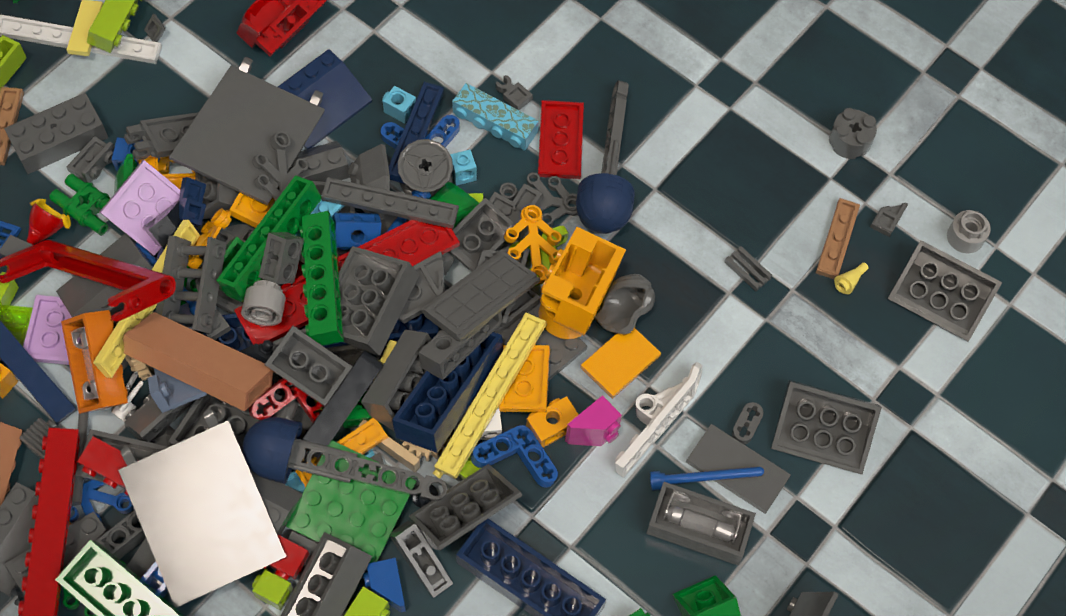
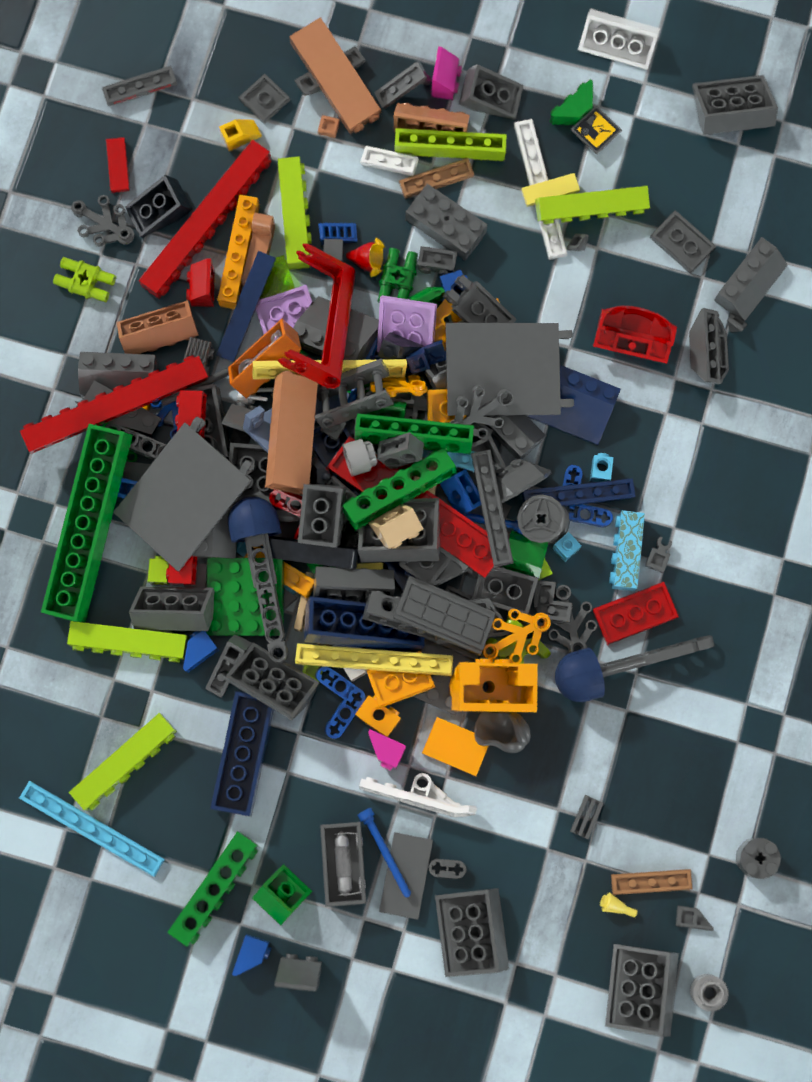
camera: 70 degrees right, 15 degrees up
none -> tan slope [369,504,423,549]

